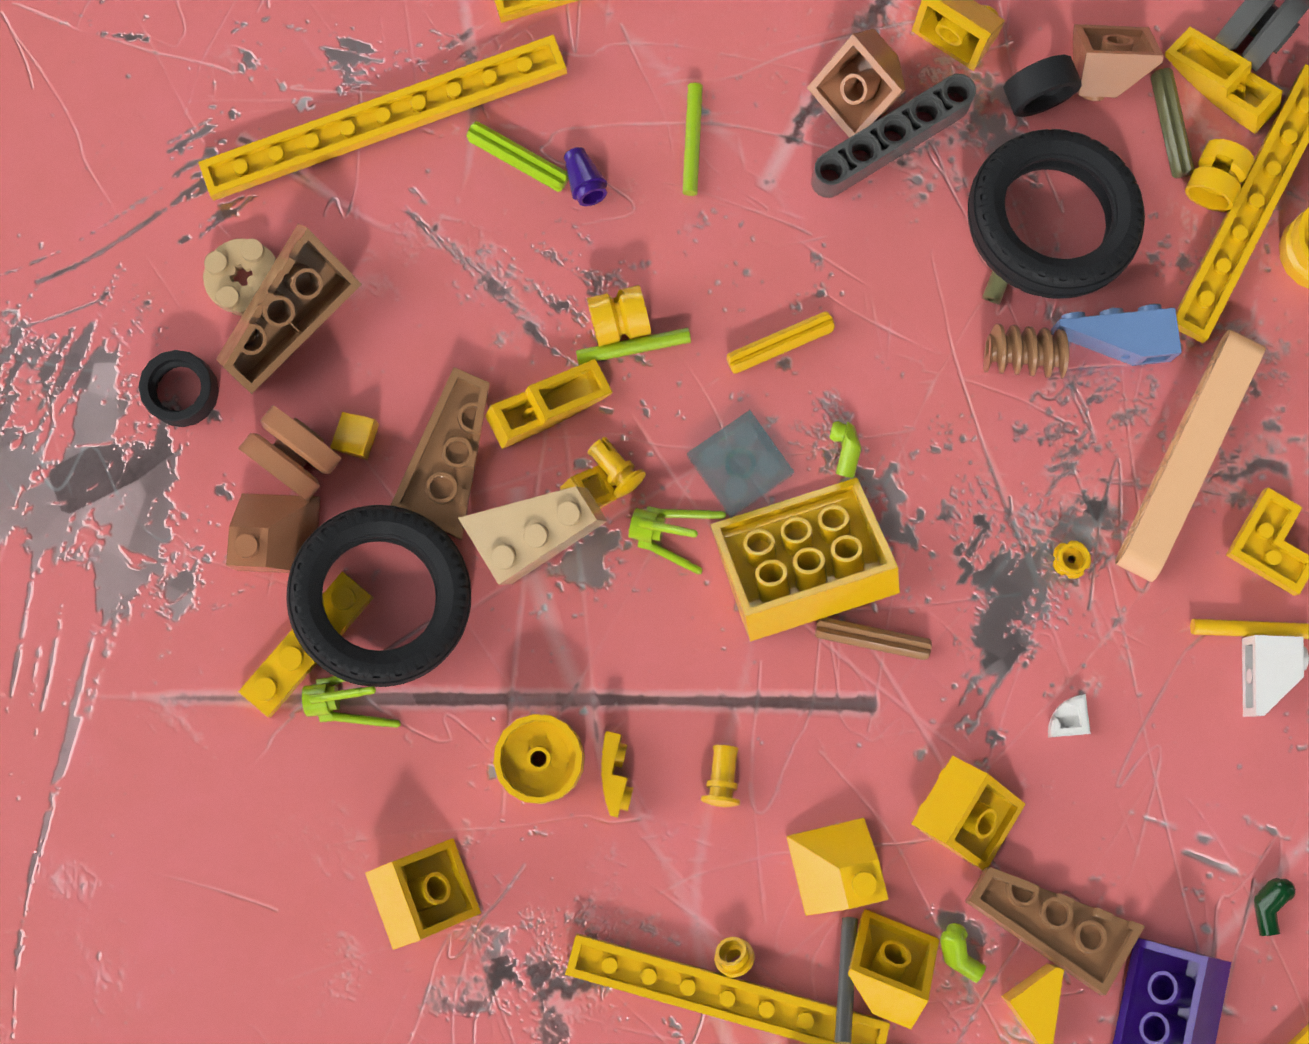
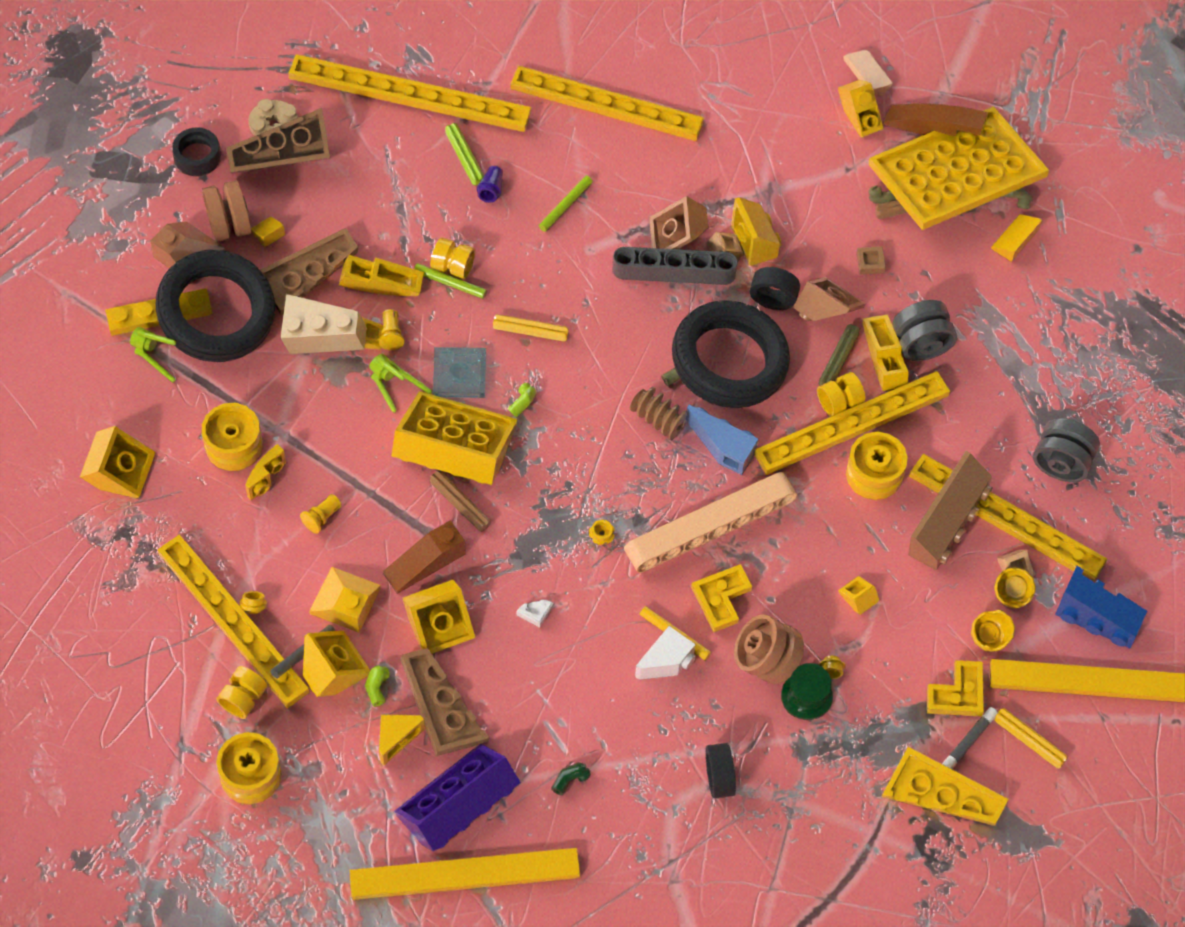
camera: 30 degrees right, 20 degrees down
none -> dark orange slope [383,520,466,594]
none -> light nougat slope [707,232,744,258]

